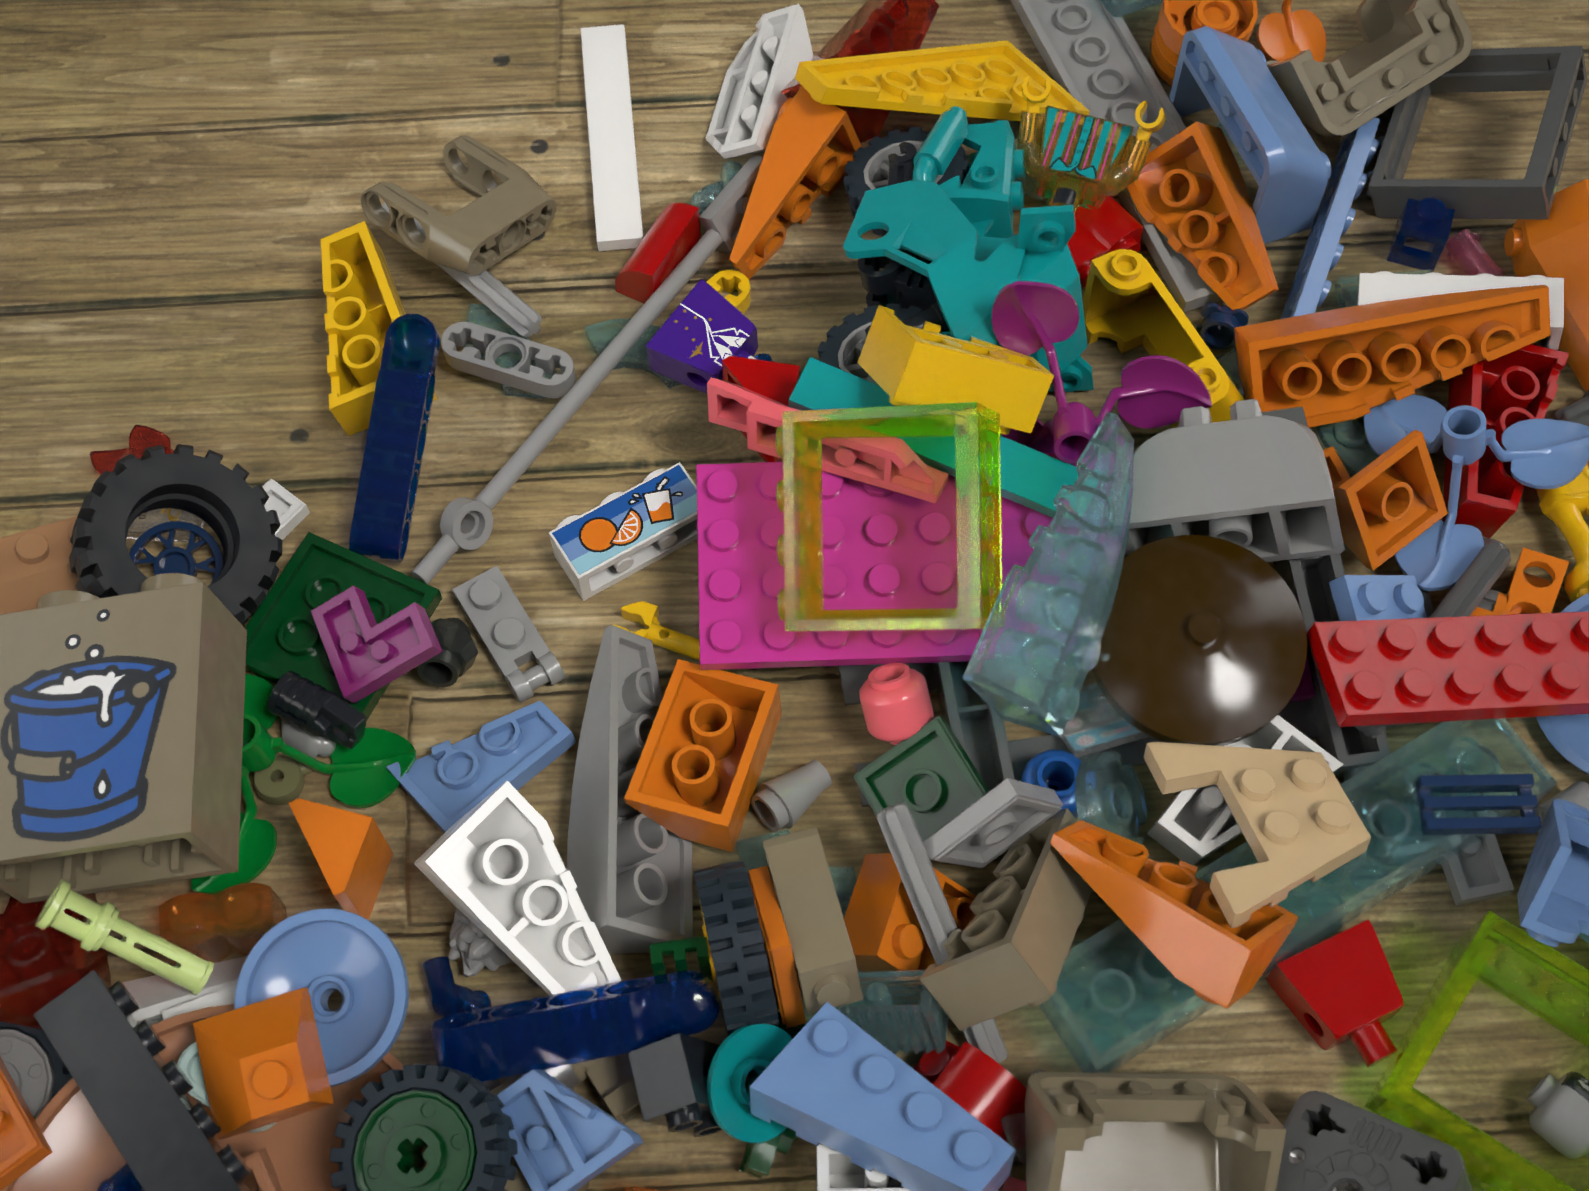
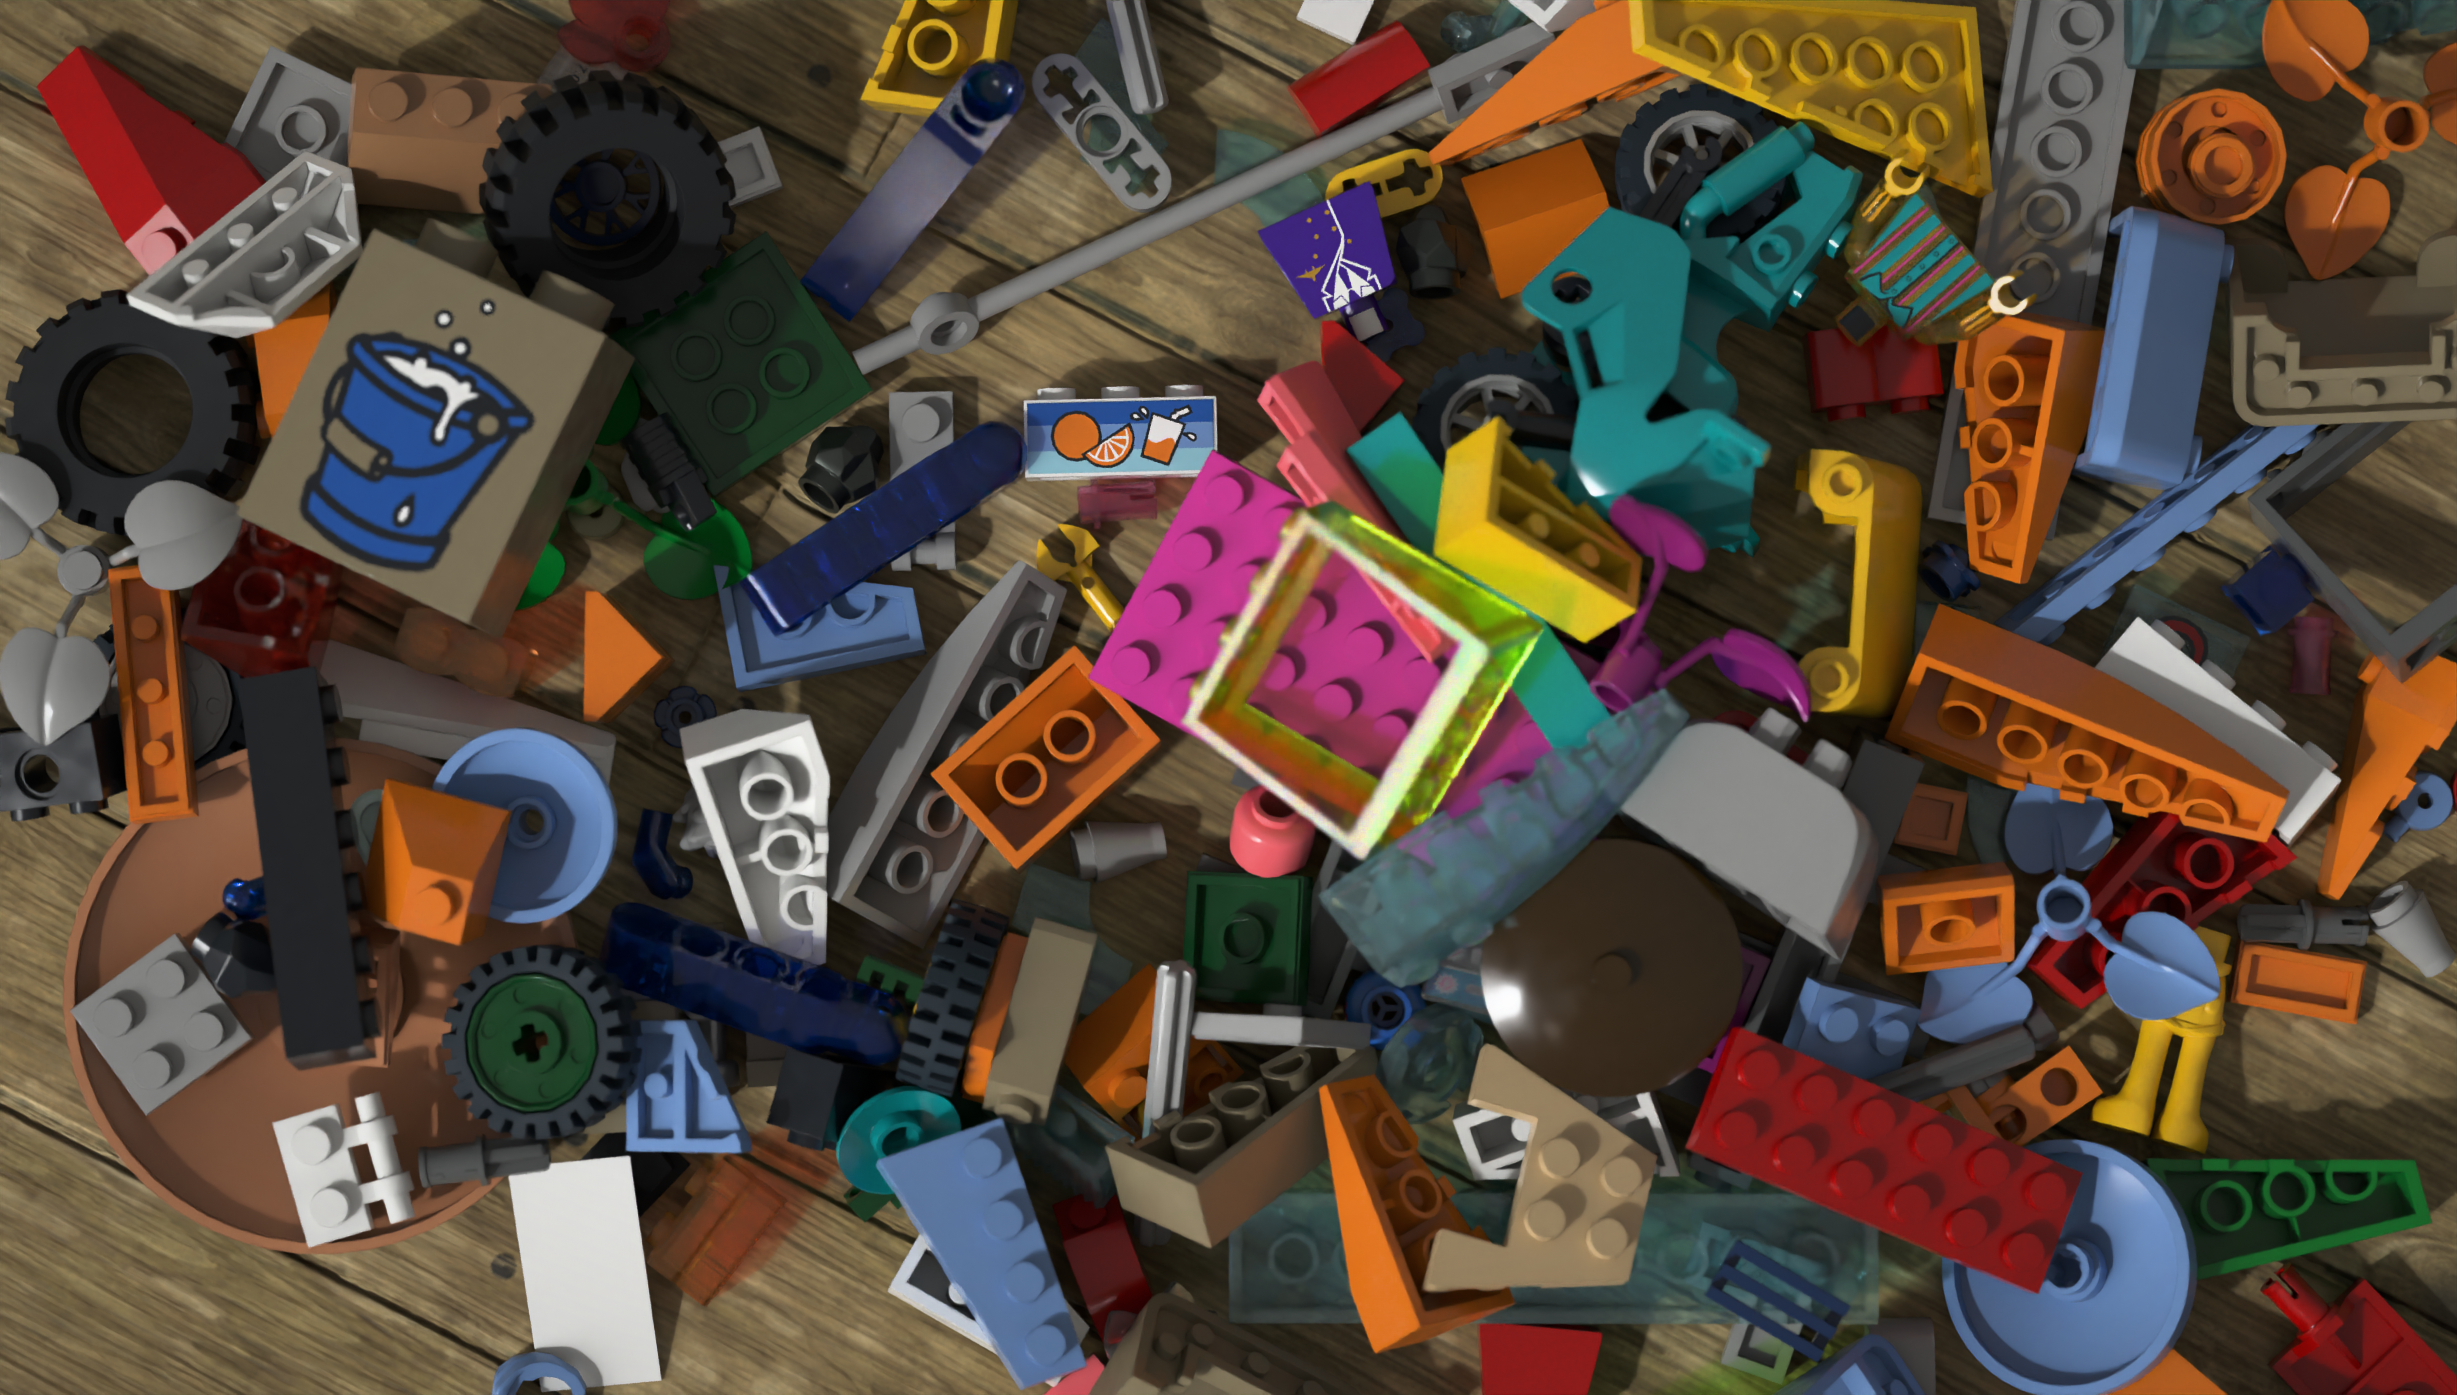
camera: 30 degrees right, 25 degrees up
yellowish green pin [35,879,214,995] -> none
magenta plate [311,586,443,703] -> none
none -> dark blue plate [654,686,717,749]
none -> clear blue piece [739,421,1027,637]
none -> clear pink pin [1077,479,1157,529]
none -> pearl dark grey rock [1396,204,1474,300]
none -> orange slope [1460,139,1609,300]

